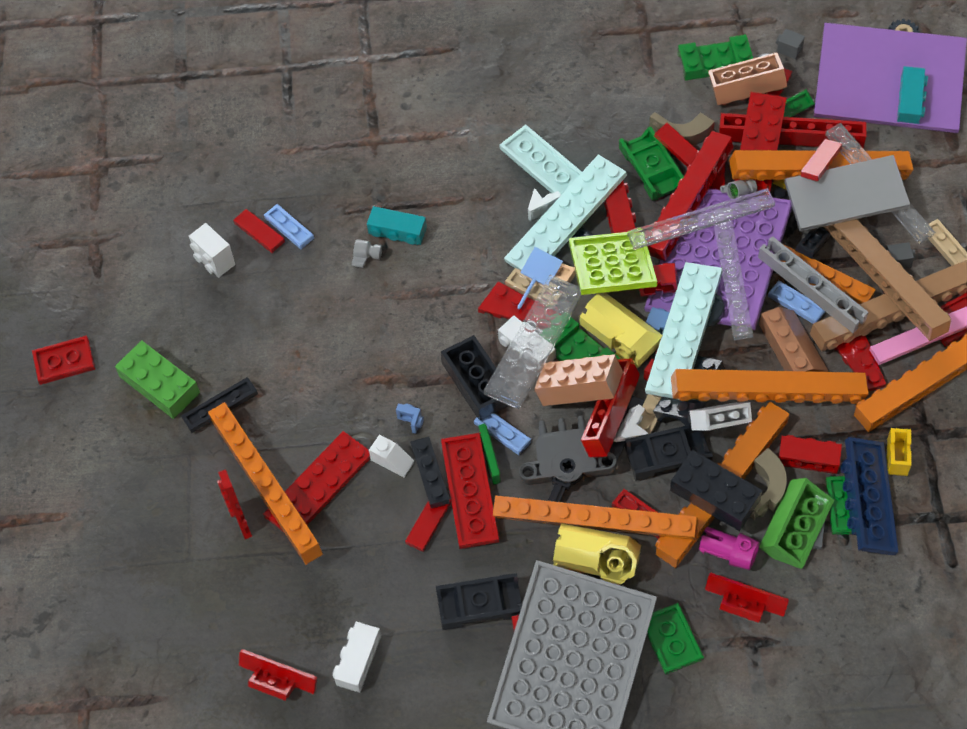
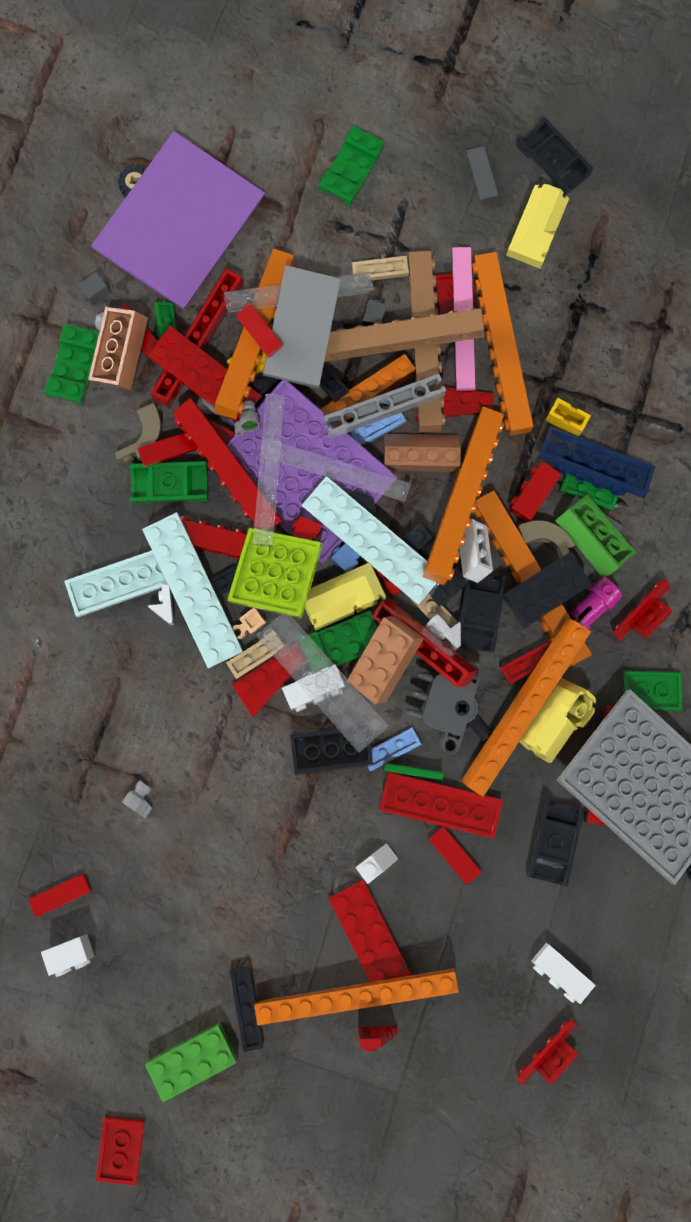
camera: 75 degrees left, 20 degrees up
light blue tile [264,204,314,249] -> none
teal brick [367,206,427,245] -> none
medium blue bracket [396,403,424,434] -> none
black plate [410,436,450,509] -> none
light blue piece [517,247,563,309] -> none
teal brick [897,66,928,124] -> none

